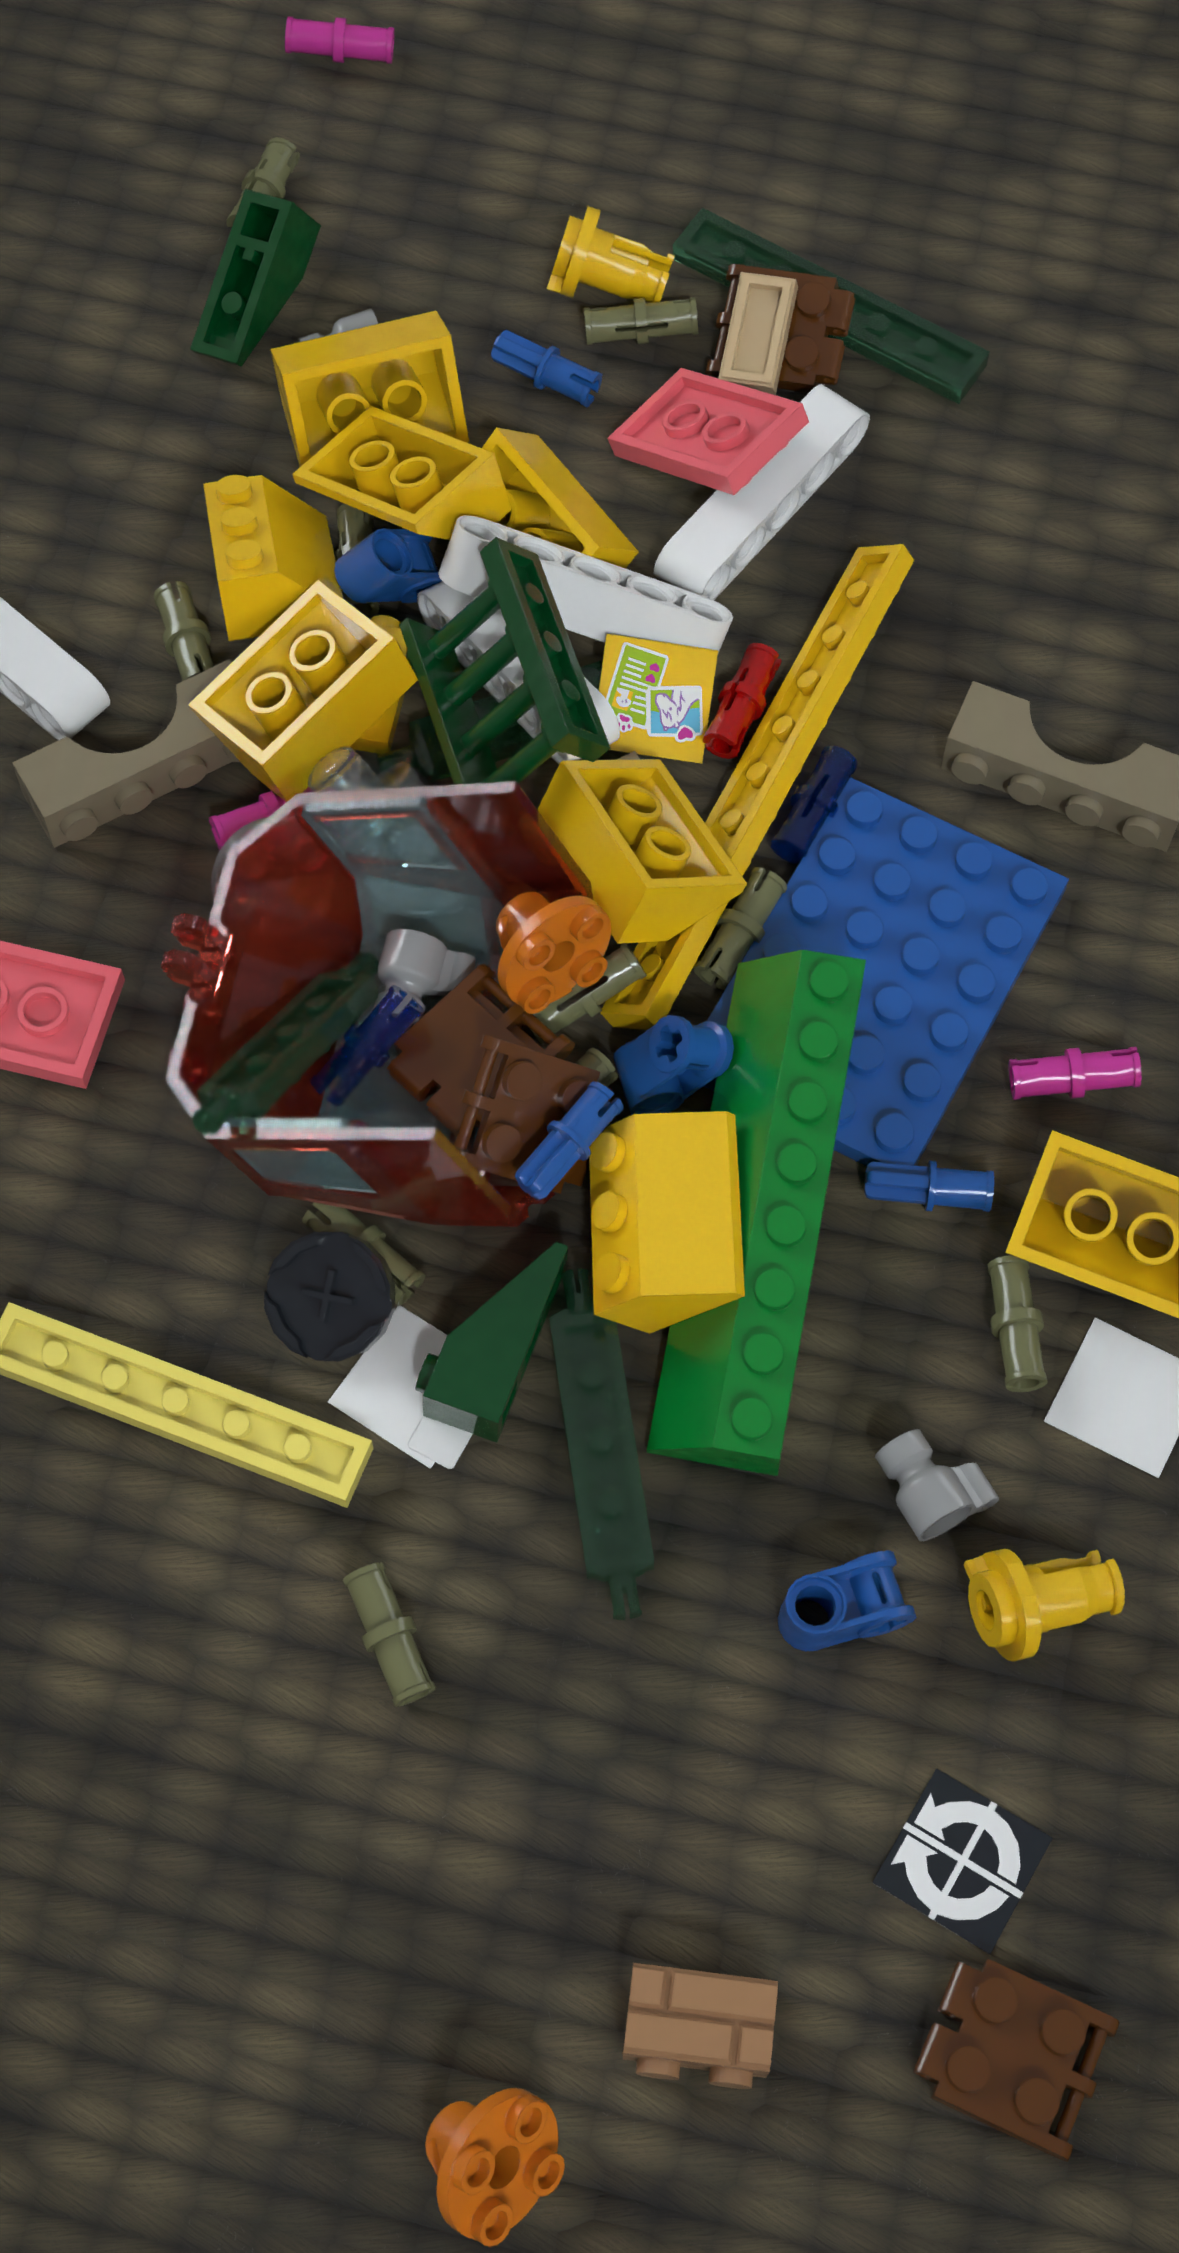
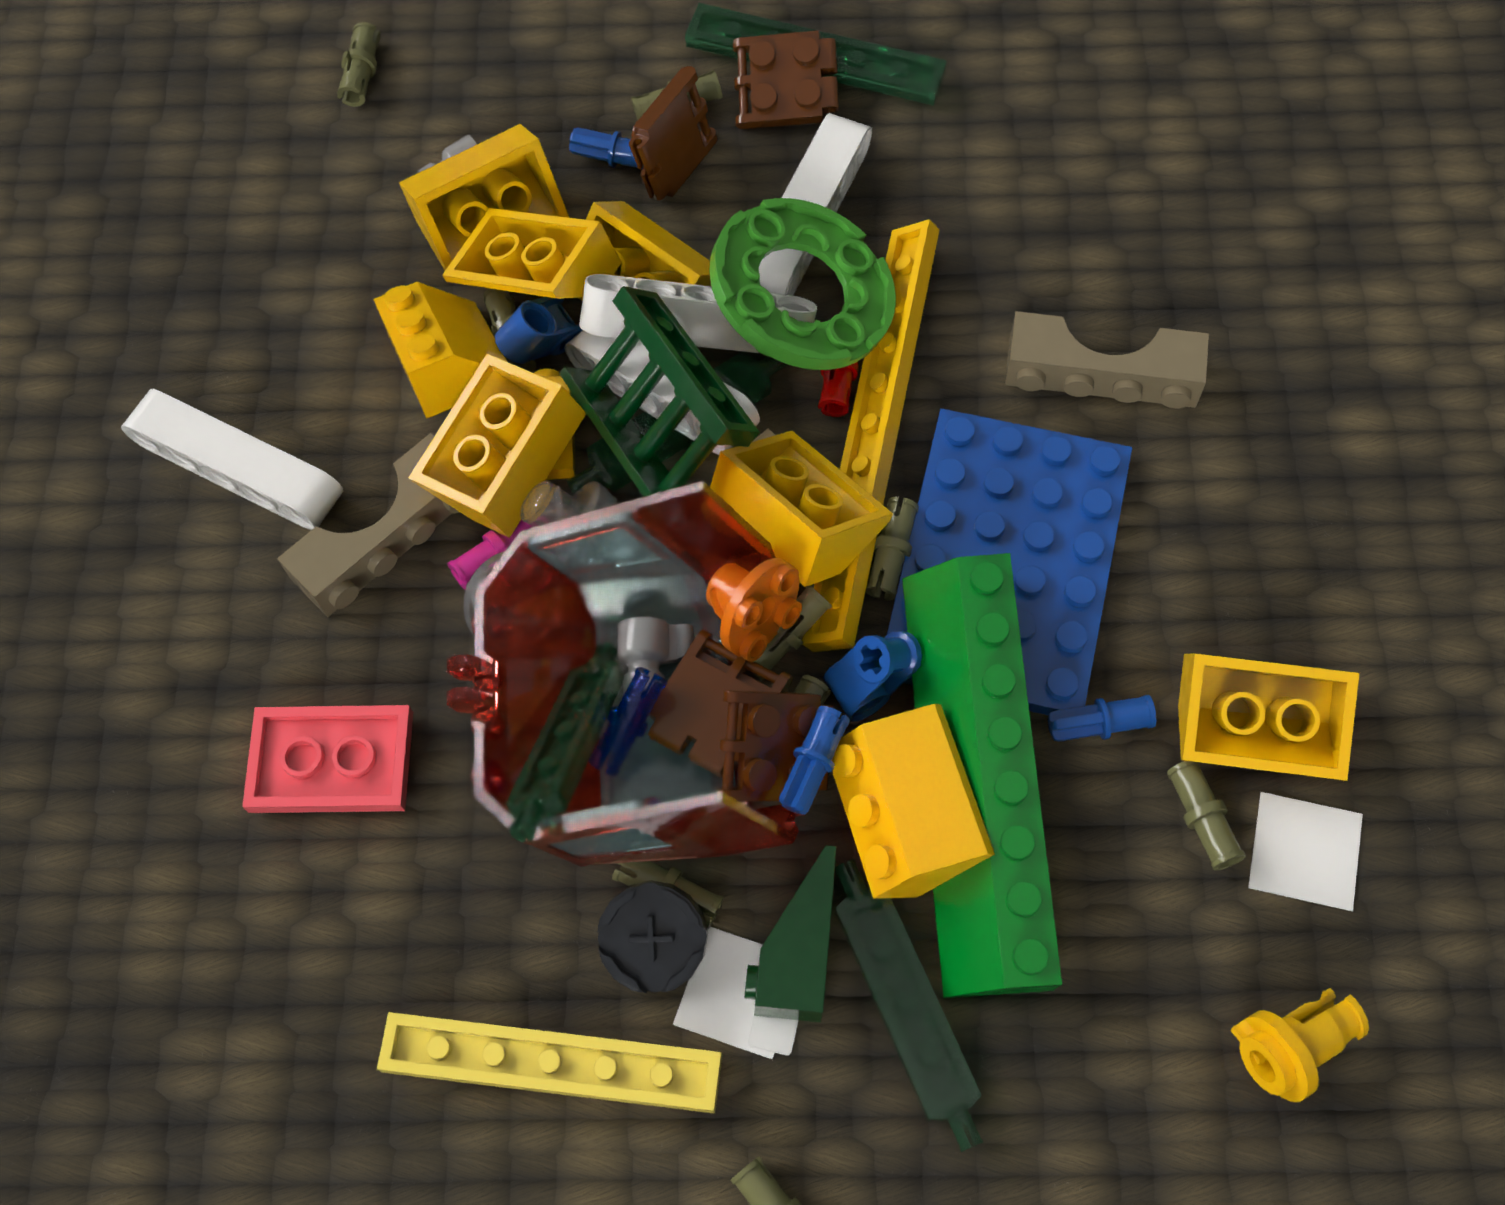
camera: 10 degrees left, 0 degrees up
olive pin [153,581,214,681] -> none
dark green slope [190,189,321,367] -> none
yellow piece [547,206,675,303] -> none
sticker [599,634,718,764] -> none
coral plate [607,368,809,495] -> none
tan tile [718,272,798,395] -> none
clear blue pin [771,745,858,864] -> none
blue piece [778,1550,917,1652] -> none
light grey piece [875,1429,999,1541] -> none
dark pink pin [1008,1047,1142,1100] -> none
none -> reddish brown plate [629,66,718,201]
none -> bright green plate [709,198,896,370]

